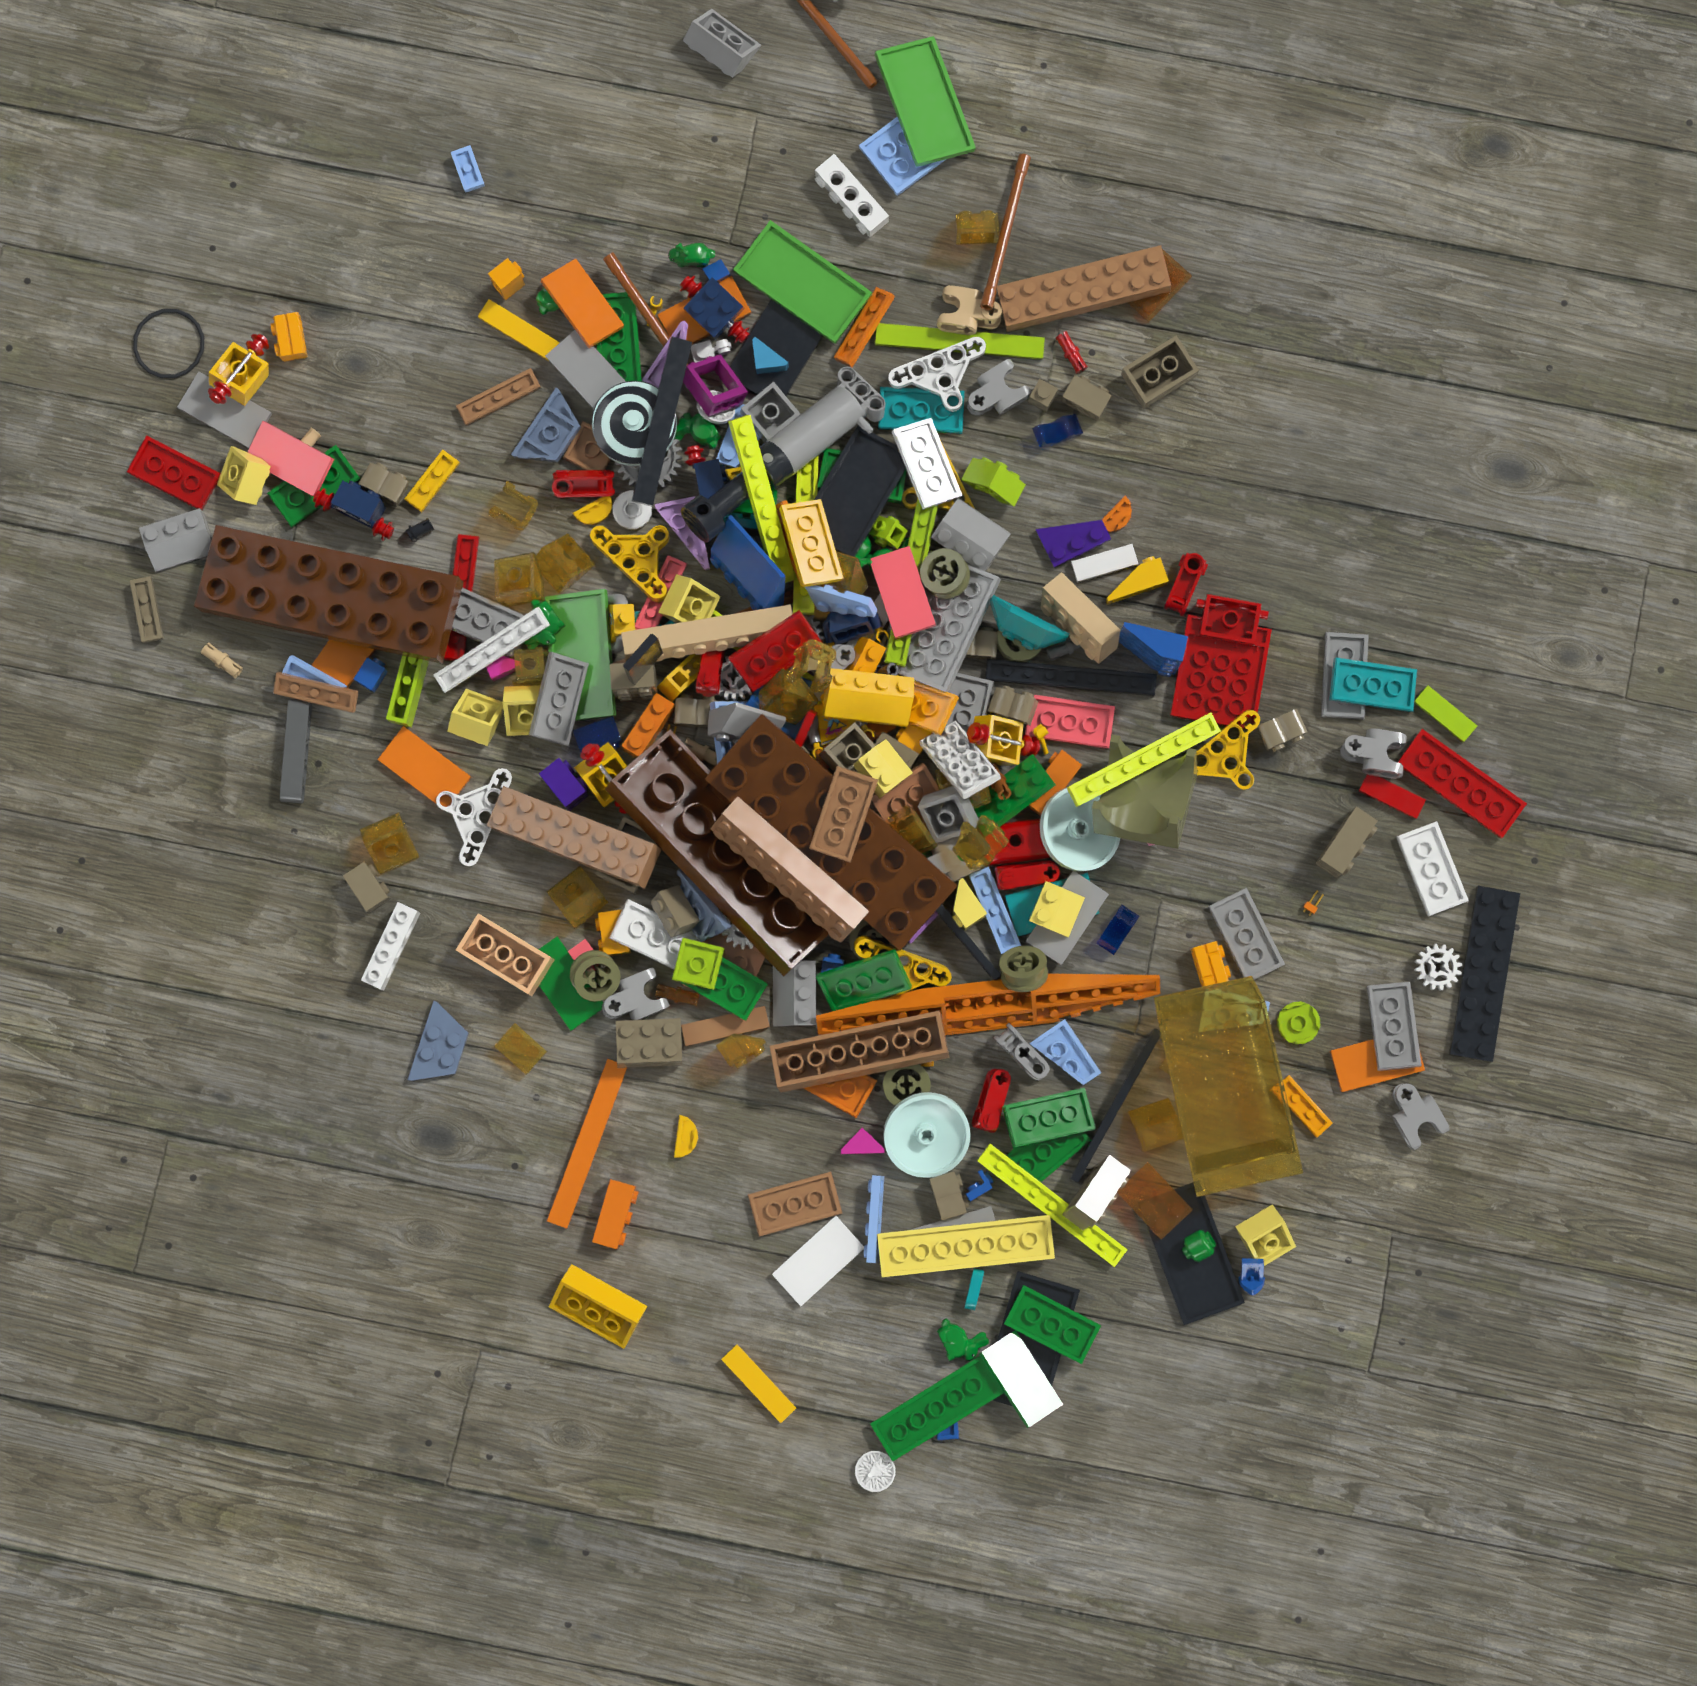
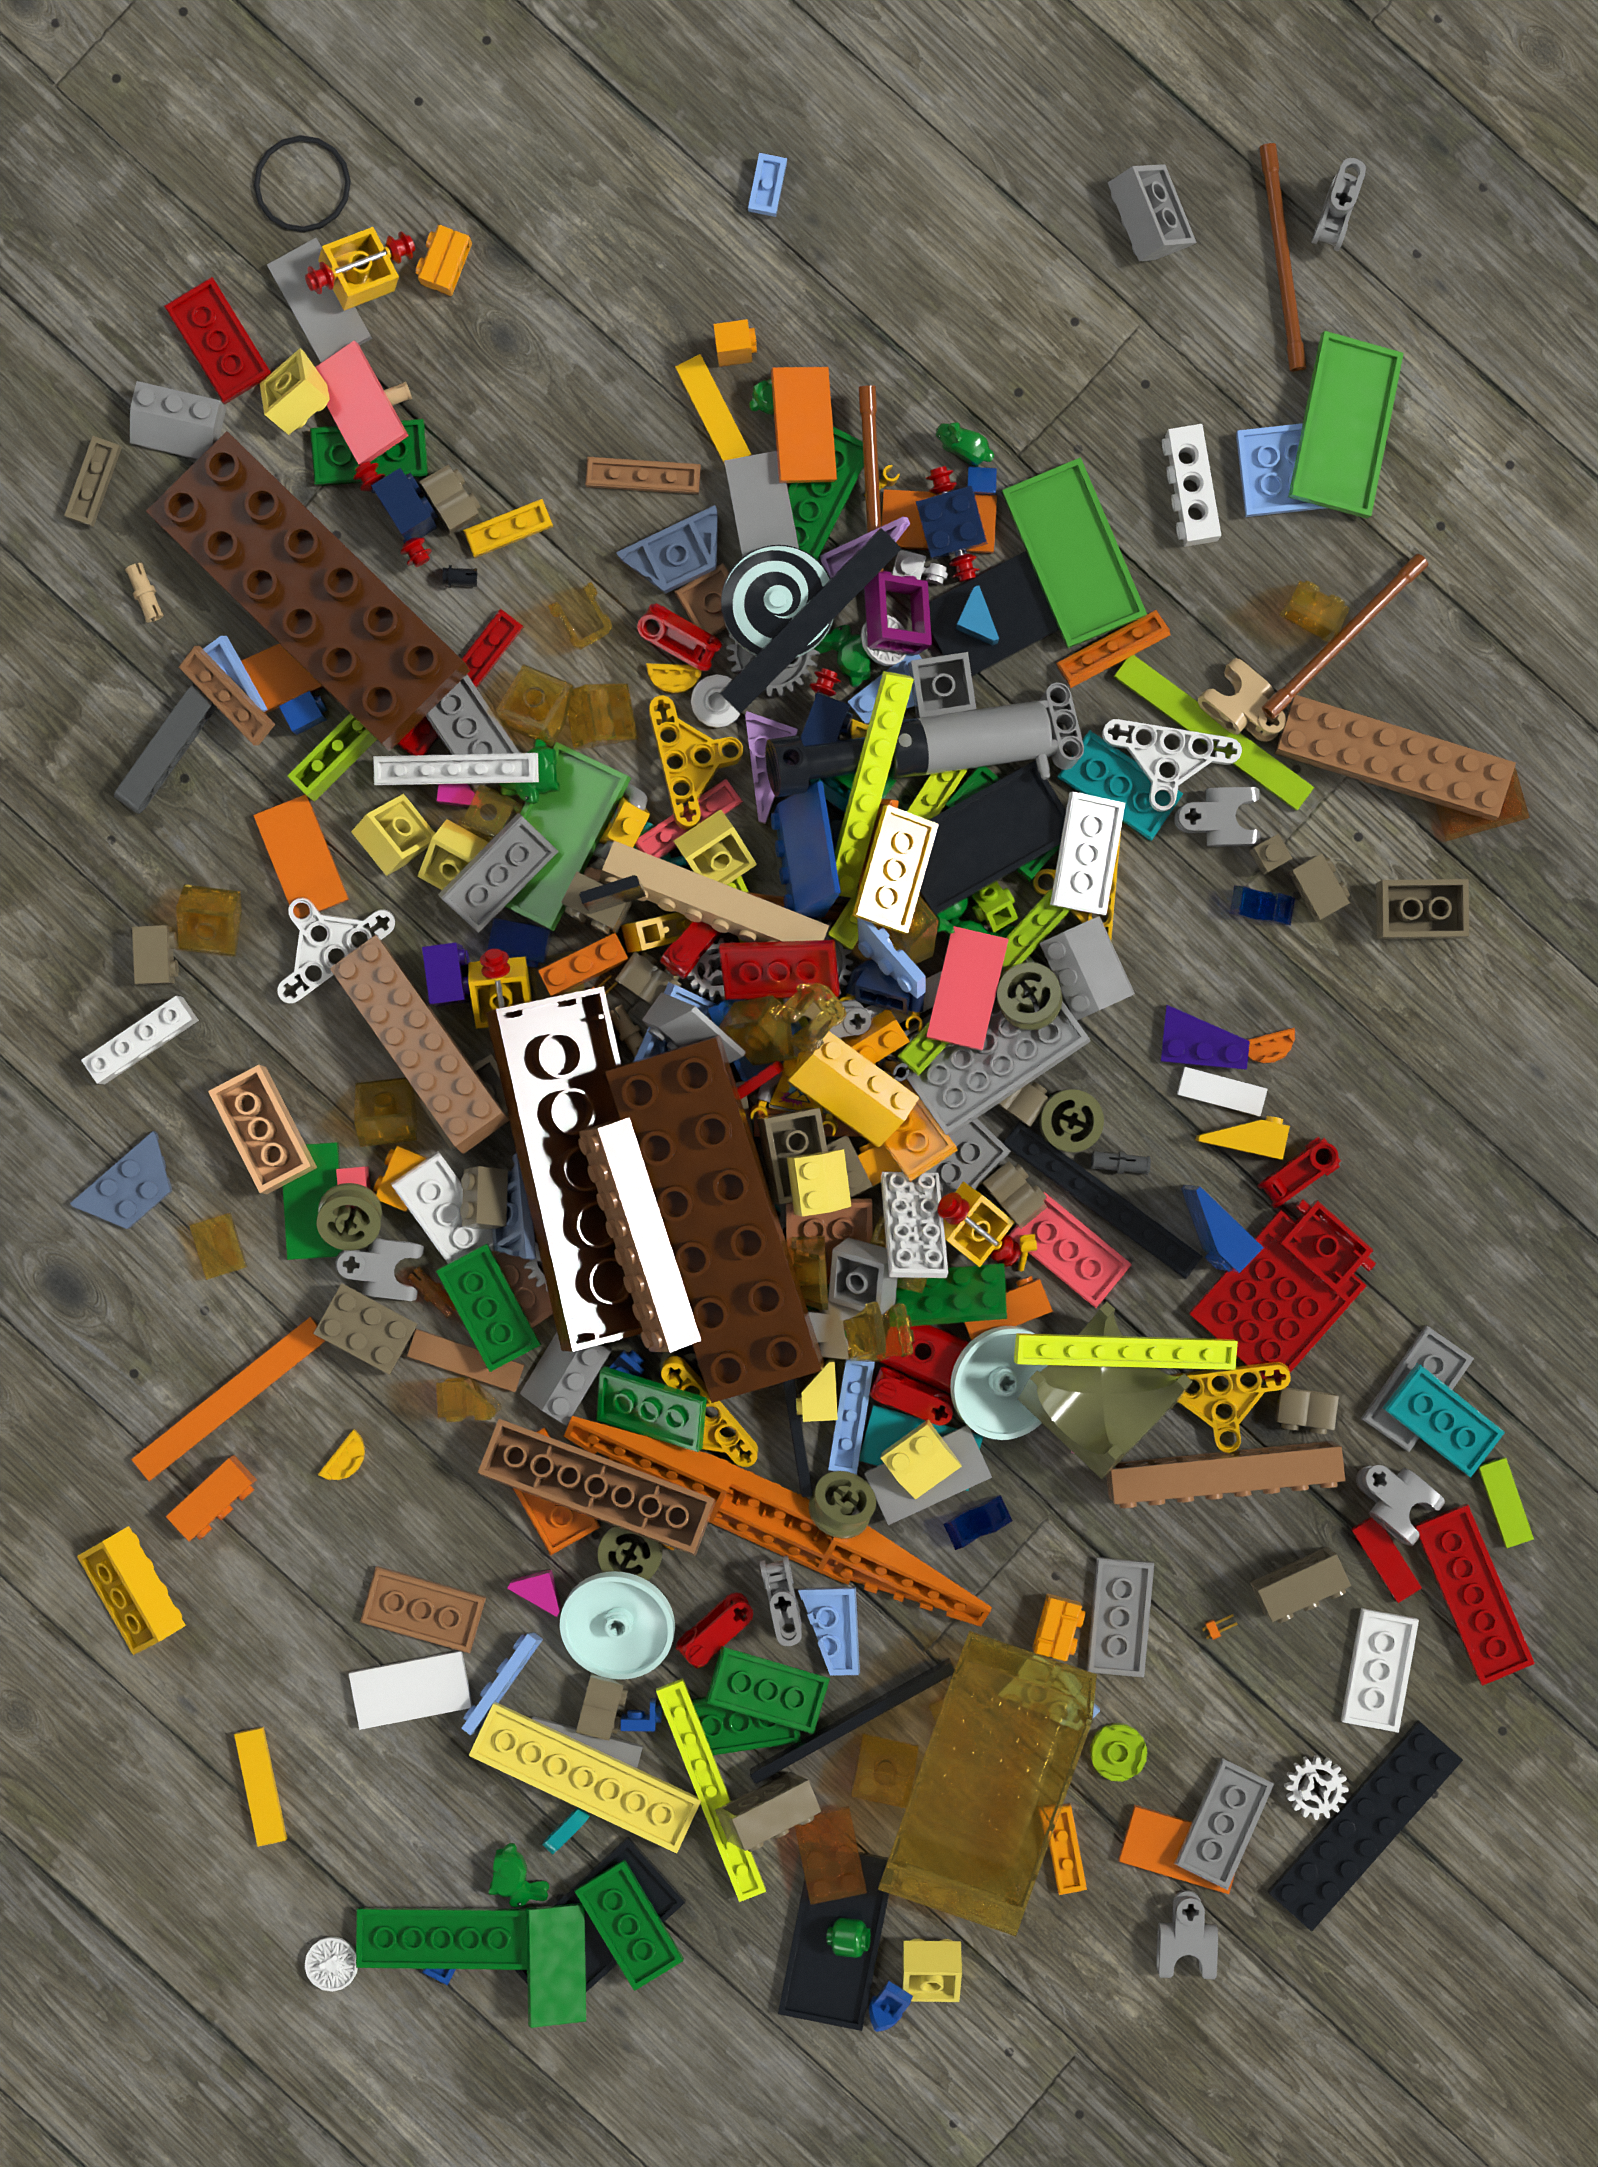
camera: 30 degrees right, 5 degrees up
lime tile [672,938,725,990] -> none
medium nougat tile [809,766,878,862] -> none
lime brick [961,457,1026,507] -> none
teal wedge [990,595,1070,650] -> none
dark orange pin [990,762,1011,800] -> none
tan brick [1041,572,1120,664] -> none
red pin [1055,331,1088,374] -> none
none -> medium nougat brick [1107,1441,1345,1508]

